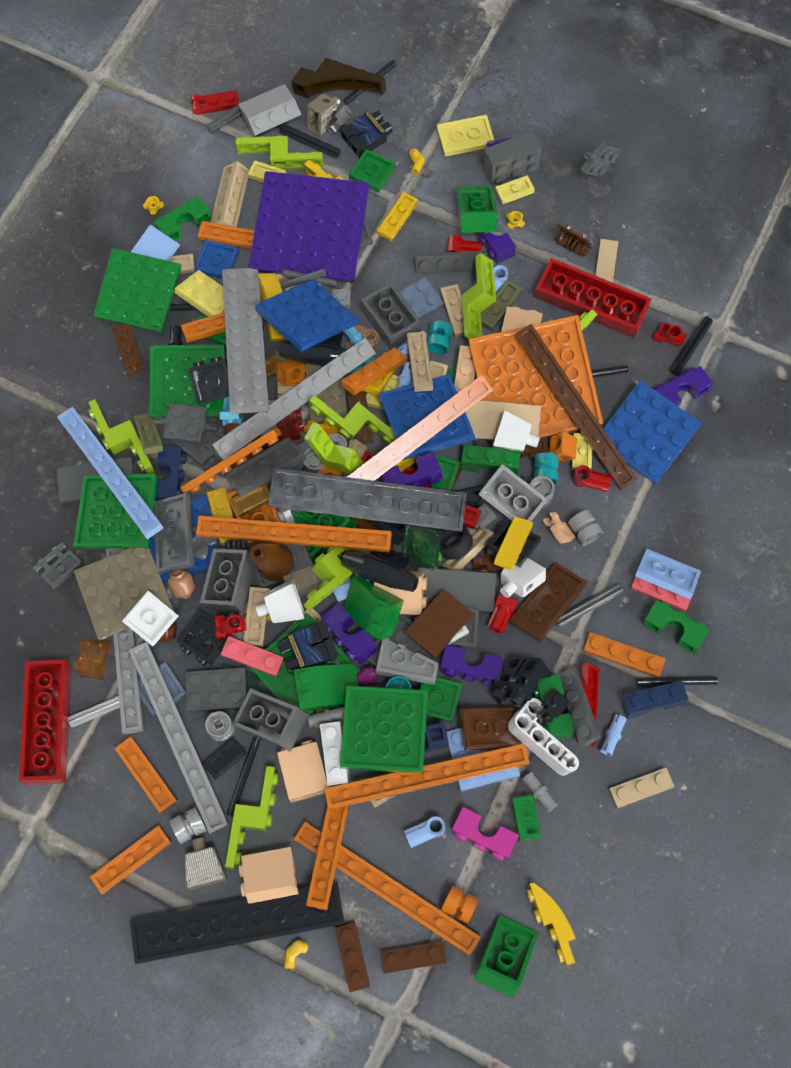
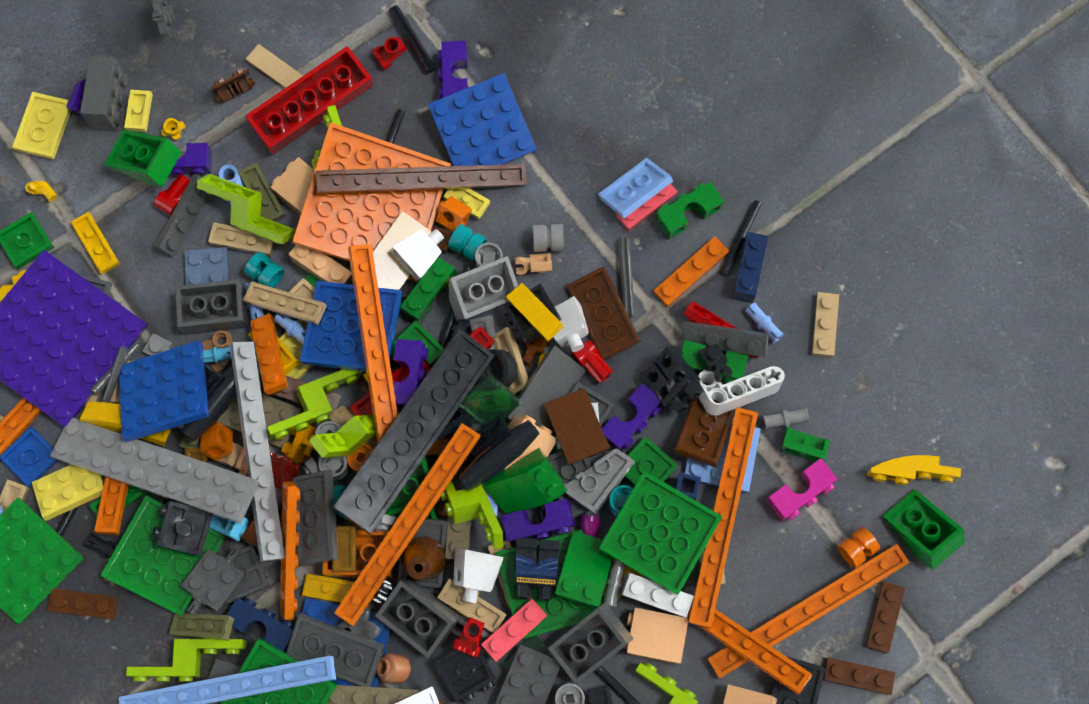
camera: 65 degrees left, 5 degrees up
light blue piece [404,816,446,848] -> none
red piece [572,465,612,492] -> none

